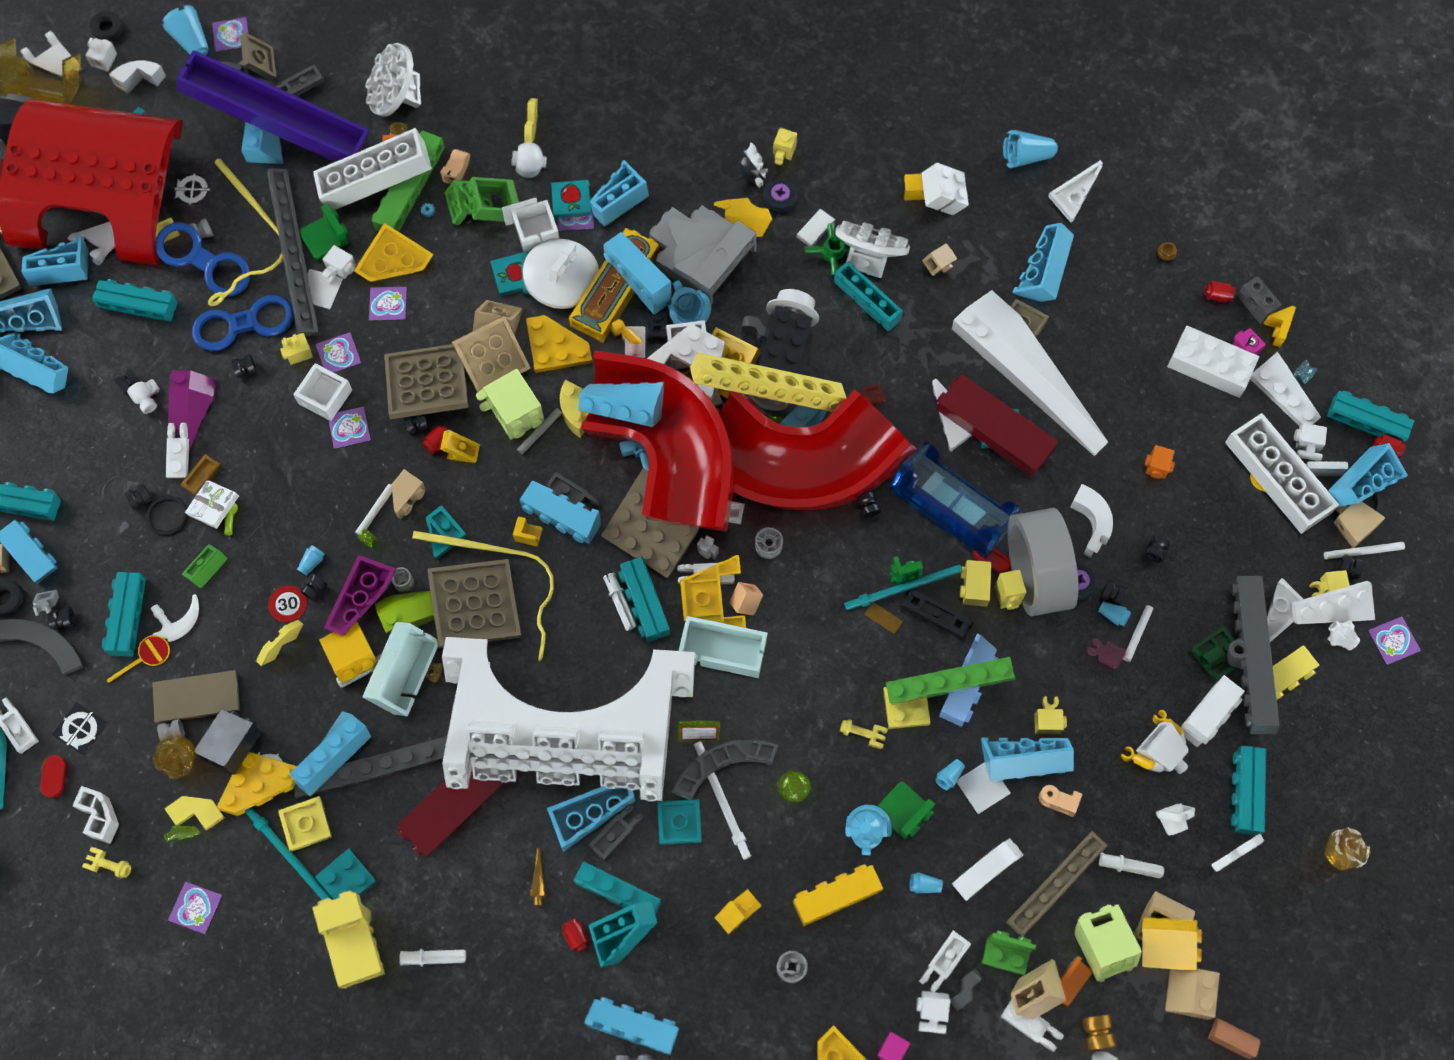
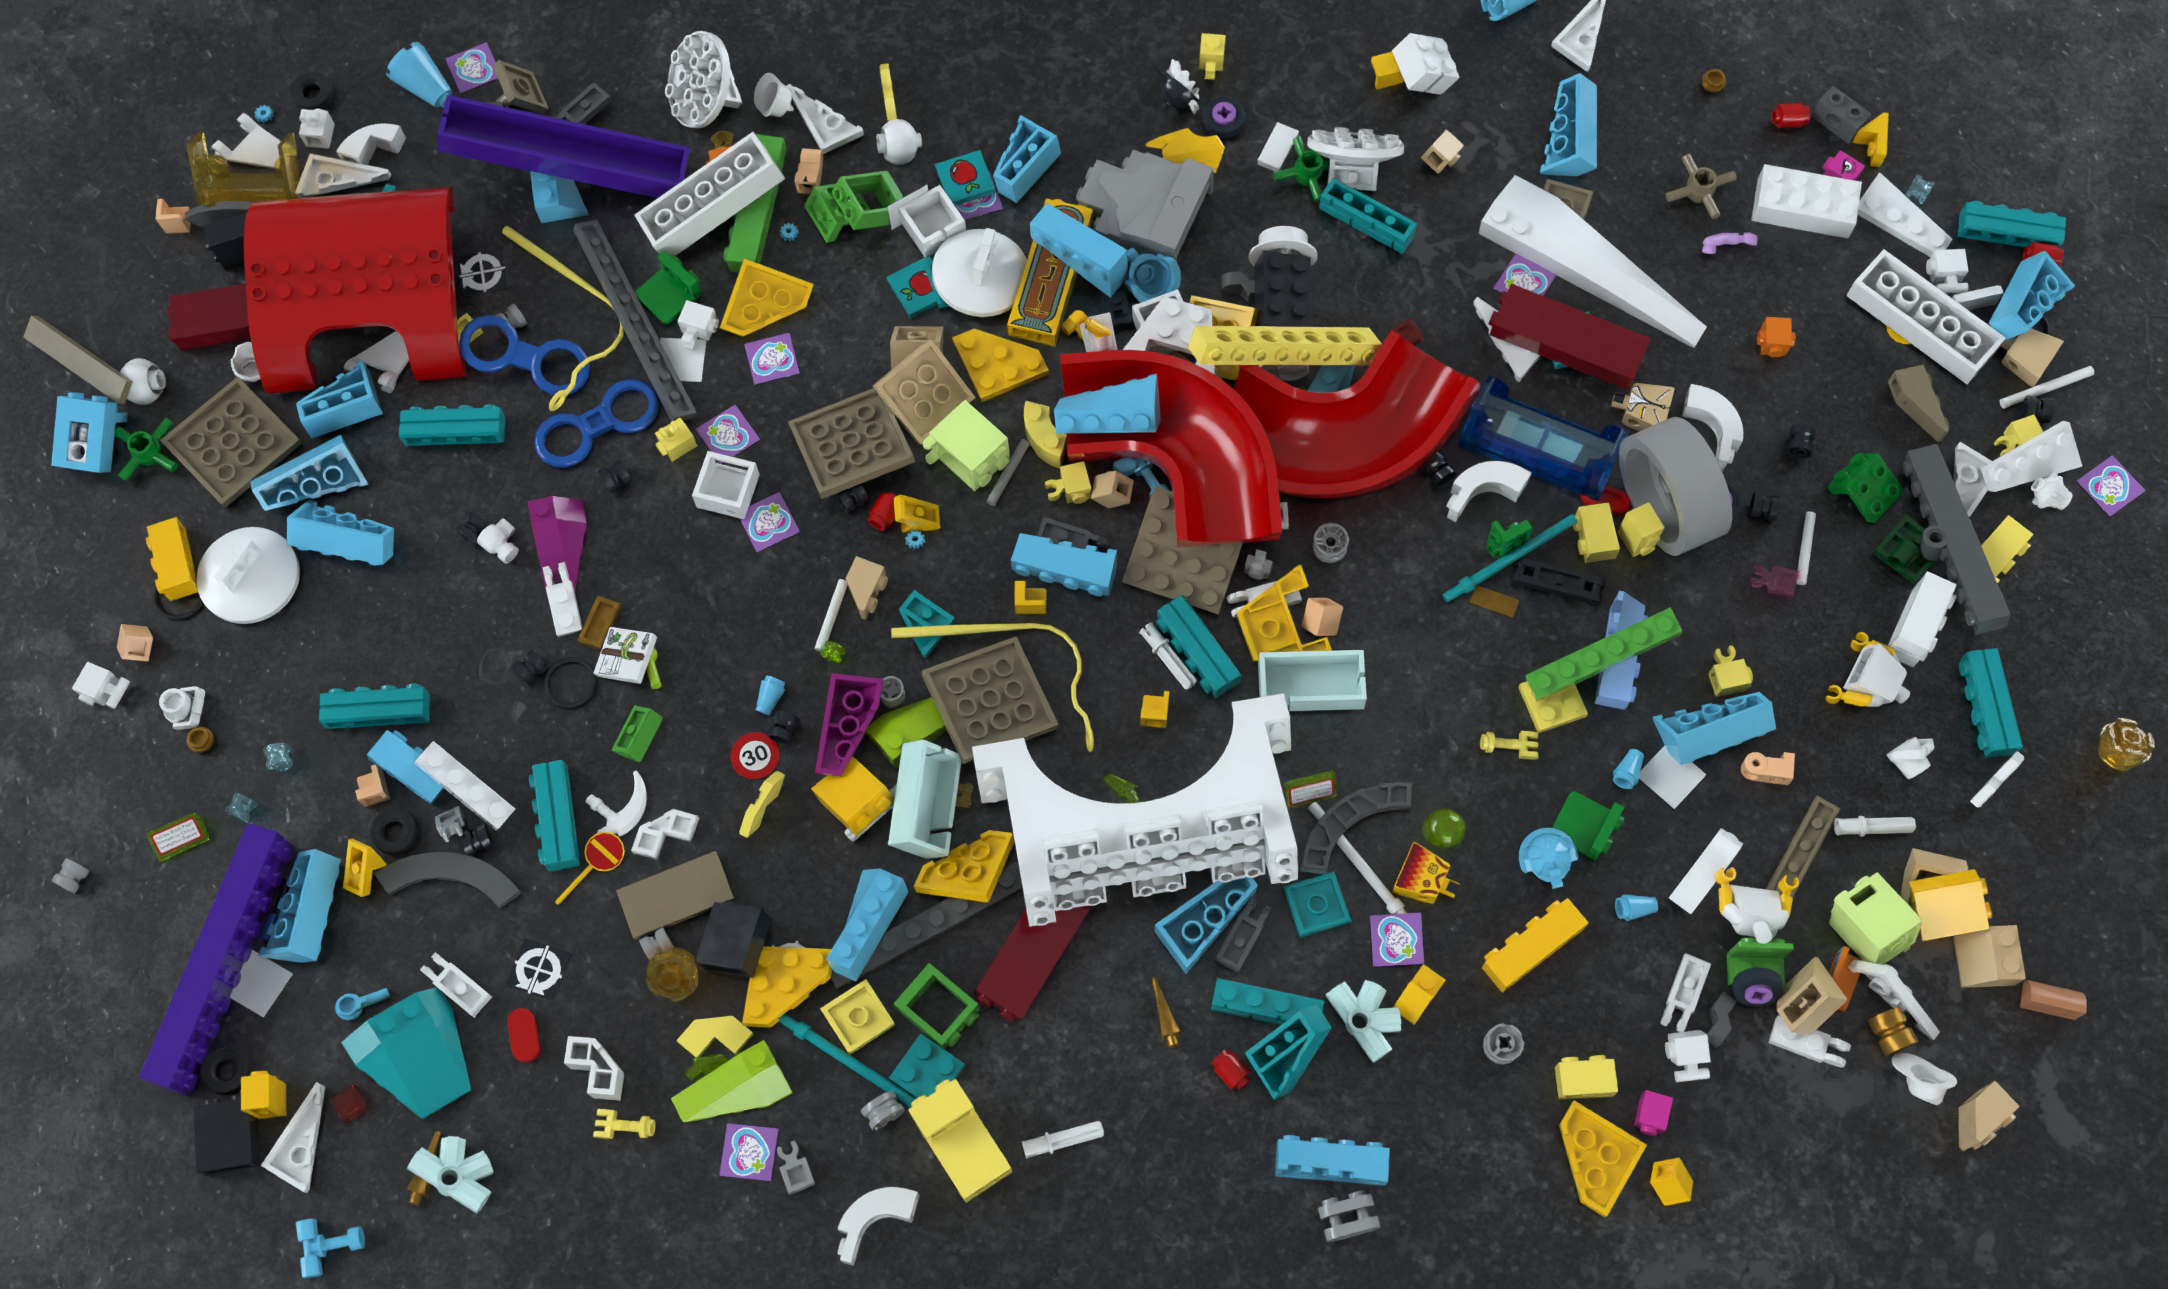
camera: 10 degrees left, 0 degrees up
medium azure cone [1098,601,1131,626] -> none
none -> medium azure piece [254,104,274,124]
none -> white wing [295,154,391,198]
none -> white brick [414,741,515,831]
none -> white tile [631,809,699,860]
none -> lime wedge [671,1040,793,1123]
none -> white piece [754,73,794,117]
none -> light grey plate [777,1141,815,1195]
none -> white wing [786,84,864,154]
none -> white arch [838,1187,920,1266]
none -> light grey wheel [861,1091,905,1131]
none -> bright green window [894,963,980,1050]
none -> medium azure piece [905,529,925,550]
none -> yellow plate [914,830,1015,903]
none -> light yellow brick [1045,461,1091,504]
none -> tan brick [1091,471,1134,508]
none -> clear neon green bar [1103,774,1140,804]
none -> yellow panel [1140,691,1169,728]
none -> light aqua piece [1325,980,1401,1063]
none -> sticker [1370,912,1424,967]
none -> torso [1392,842,1460,904]
none -> white arch [1446,461,1531,522]
none -> sticker [1494,253,1556,296]
none -> light yellow brick [1555,1055,1618,1100]
none -> tan torso [1611,383,1675,431]
none -> dark tan bar [1666,154,1737,219]
none -> lavender arm [1702,232,1758,254]
none -> white torso [1714,867,1799,944]
none -> black wheel [1732,967,1783,1006]
none -> green bracket [1827,453,1903,523]
none -> white wing [1848,959,1940,1040]
none -> dark tan slope [1888,364,1949,442]

